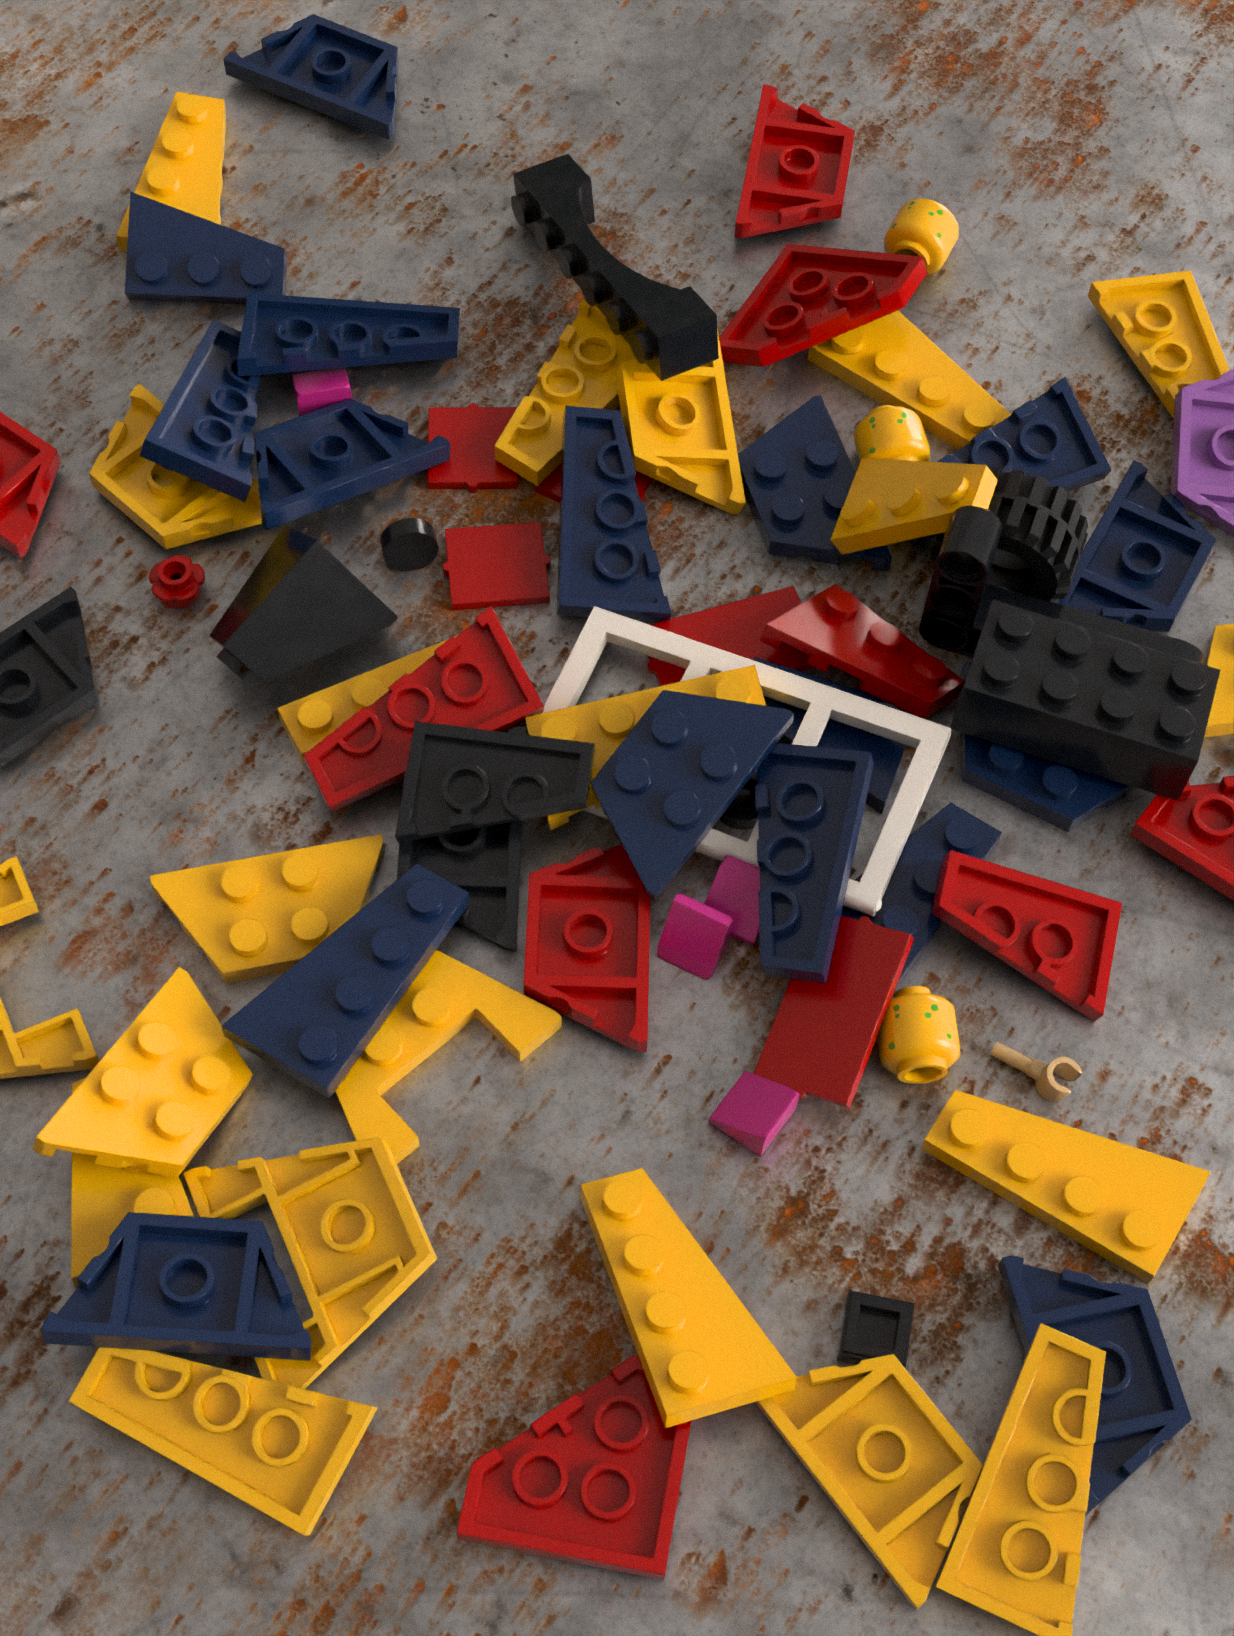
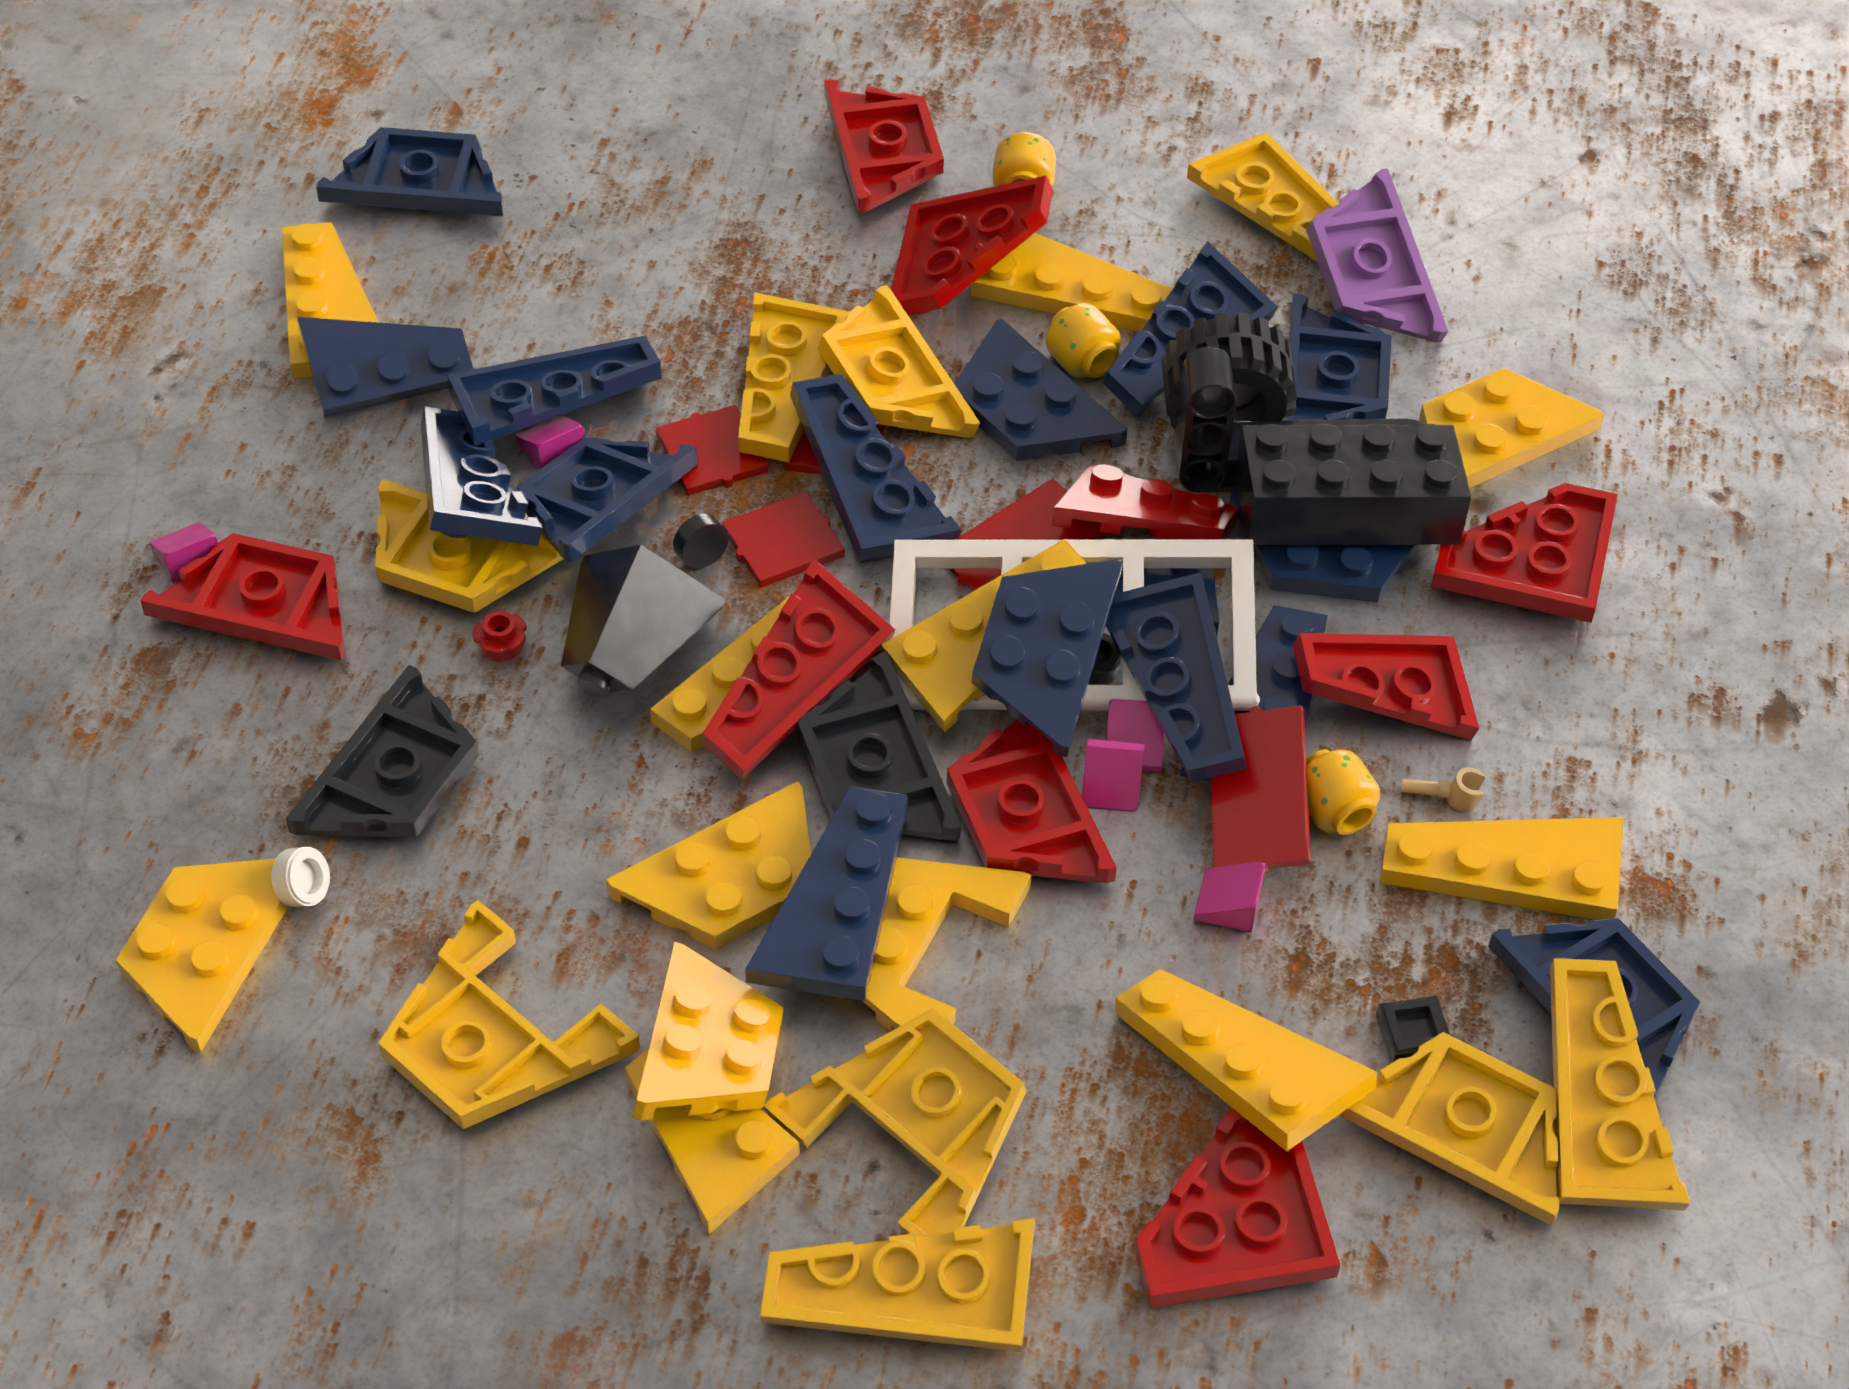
camera: 20 degrees left, 10 degrees down
dark blue wing [42,1212,312,1361] -> none
black wing [395,721,596,843] -> none
black arch [511,154,719,381] -> none
yellow wing [830,458,998,555] -> none

